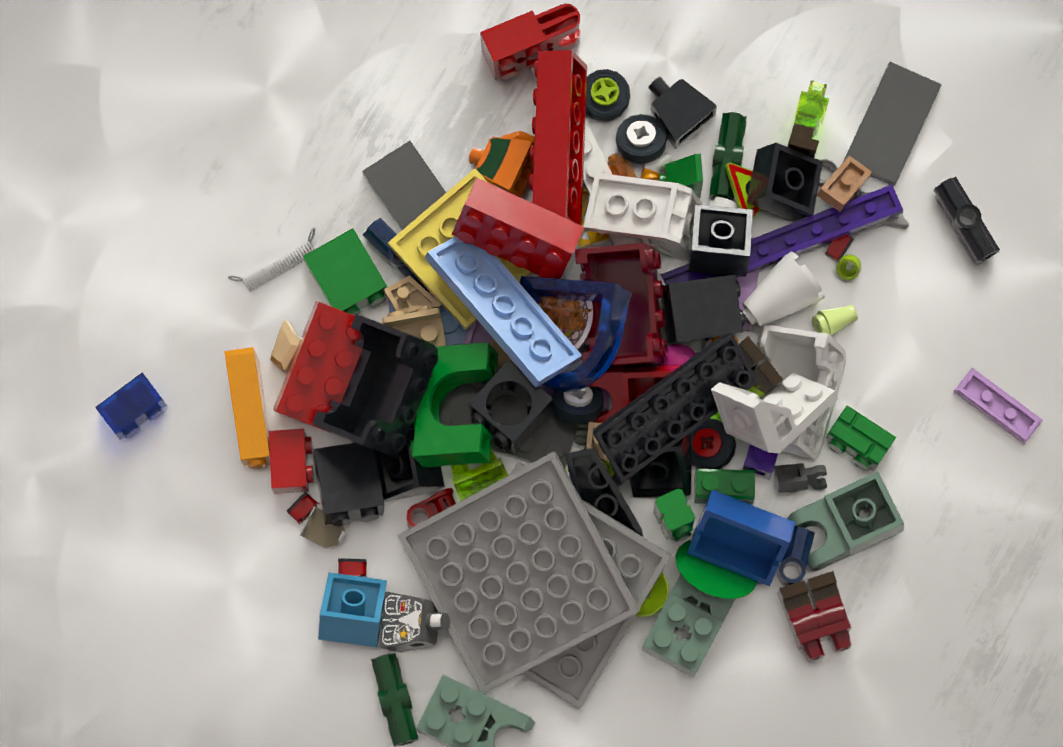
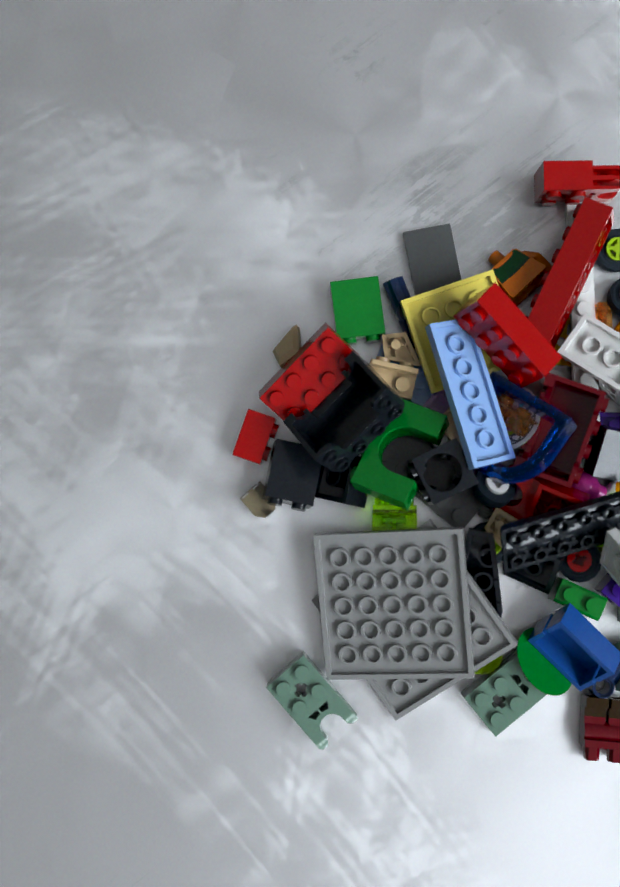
camera: 20 degrees right, 10 degrees up
clear blue brick [95,372,167,440] -> none
light orange slope [224,347,270,469] -> none
light grey piece [228,228,315,292] -> none
red piece [287,491,320,525] -> none
dark azure slope [318,573,387,647] -> none
red piece [338,558,367,577] -> none
dark green piece [371,653,419,747] -> none
dark grey torso [380,592,450,652] -> none
red piece [406,488,456,529] -> none
green brick [653,489,695,542] -> none

